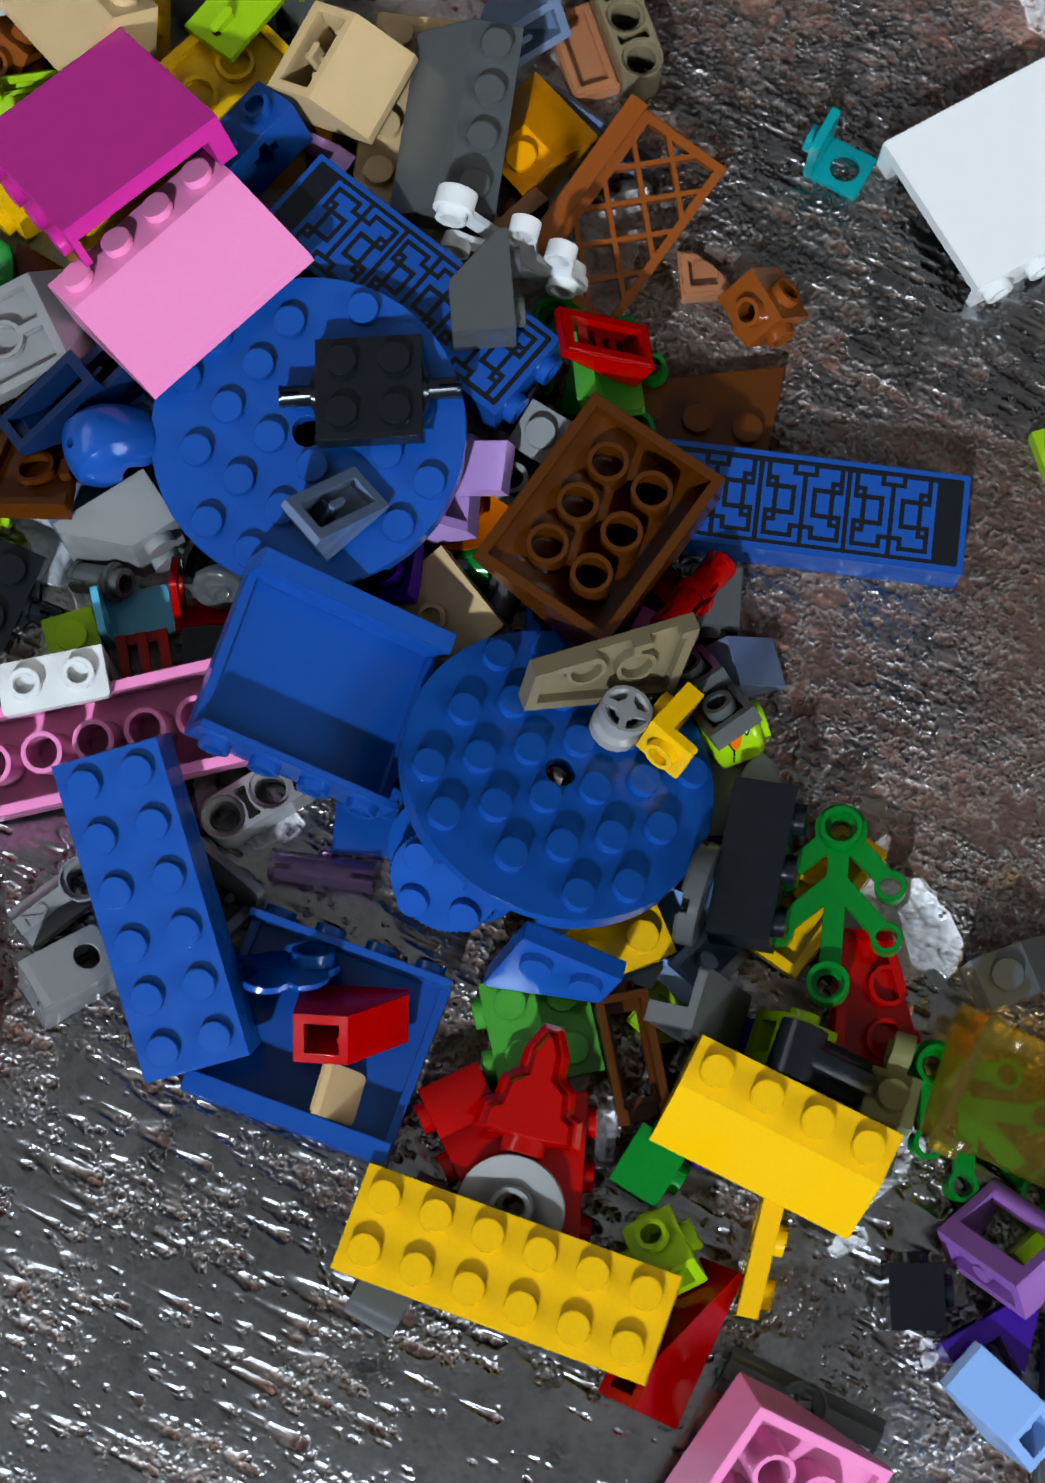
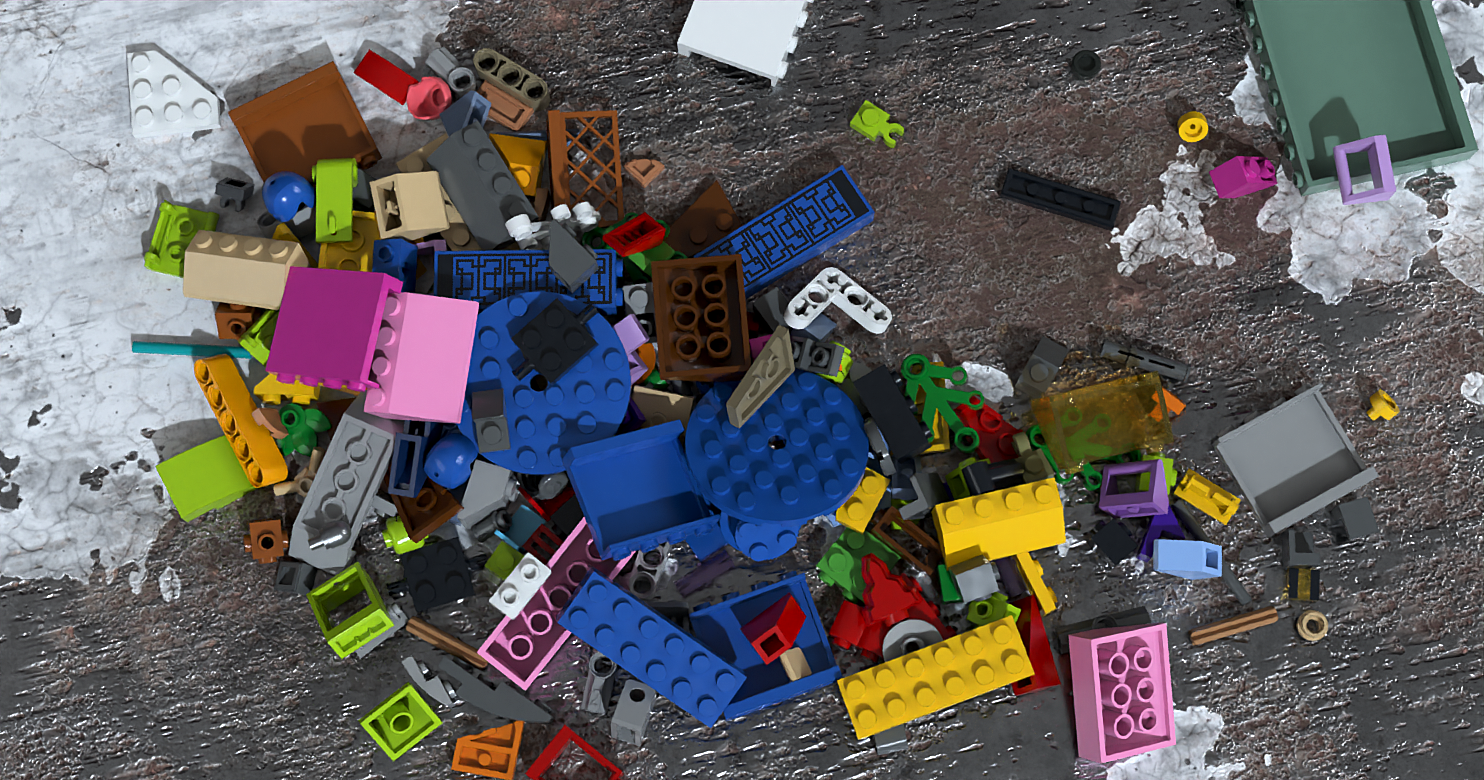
camera: 35 degrees left, 0 degrees up
blue plate [240,942,340,995] -> none
sand blue slope [281,466,389,561] -> none
blue wing [483,920,626,1003] -> none
light grey wheel [589,685,653,752] -> none
yellow bracket [635,681,705,778] -> none
red pin [650,551,736,624] -> none
dark orange brick [717,266,809,349] -> none
teal bracket [802,106,877,201] -> none
none -> dark grey slope [472,388,511,454]
none -> white beam [784,267,892,334]
none -> brick [948,554,1000,603]
none -> clear purple pin [992,556,1028,598]

